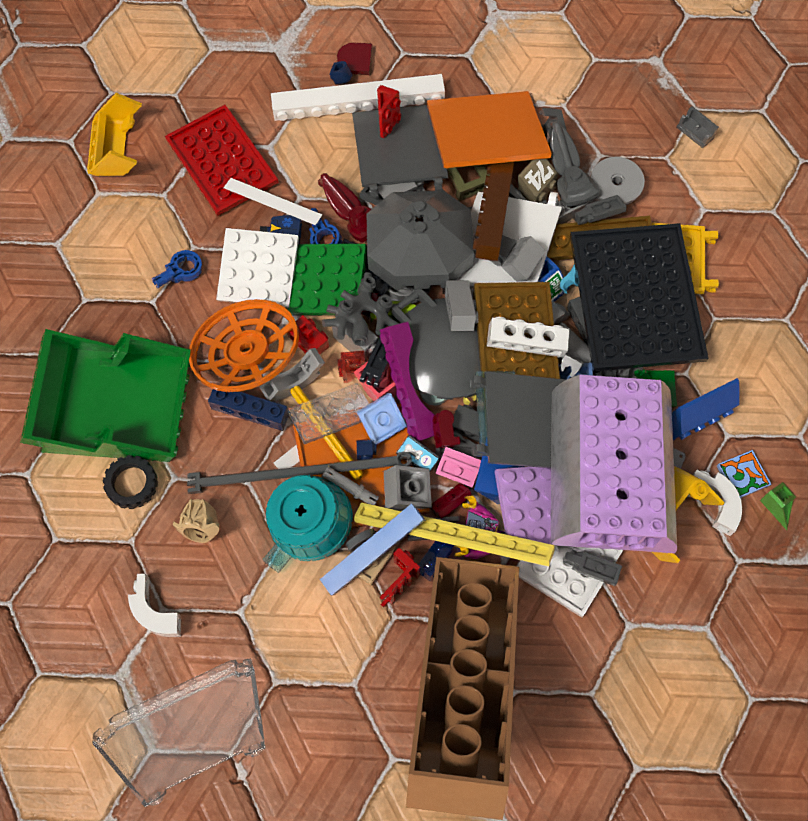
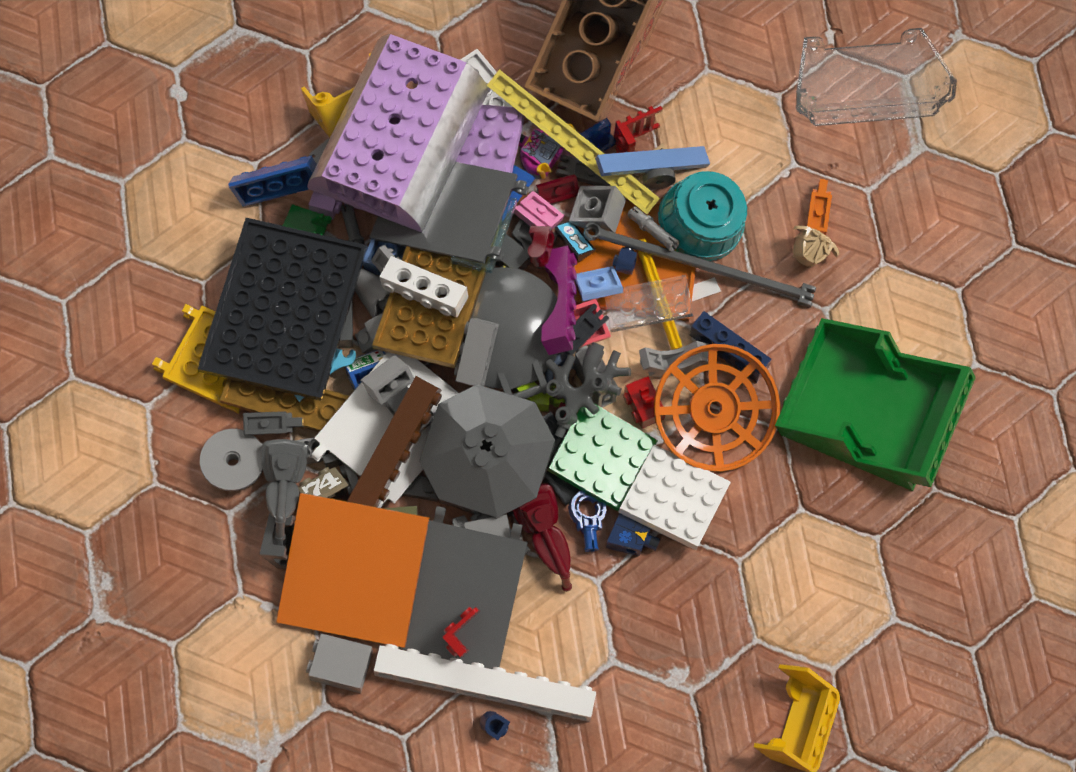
camera: 165 degrees left, 0 degrees up
black tyre [103,455,158,509] -> none
white arch [128,574,181,637] -> none
blue pin [152,250,202,288] -> none
red plate [165,104,279,216] -> none
white sticker [224,178,322,225] -> none
clear light blue plate [263,544,291,573] -> none
dark red tile [337,43,372,75] -> none
clear red bracket [337,351,365,383] -> none
dark grey hinge [676,106,719,148] -> none
white arch [693,470,742,536] -> none
tile [717,450,771,498] -> none
bright green slope [760,482,796,530] -> none
none -> light grey brick [306,634,373,693]
none -> orange hinge [807,179,832,235]

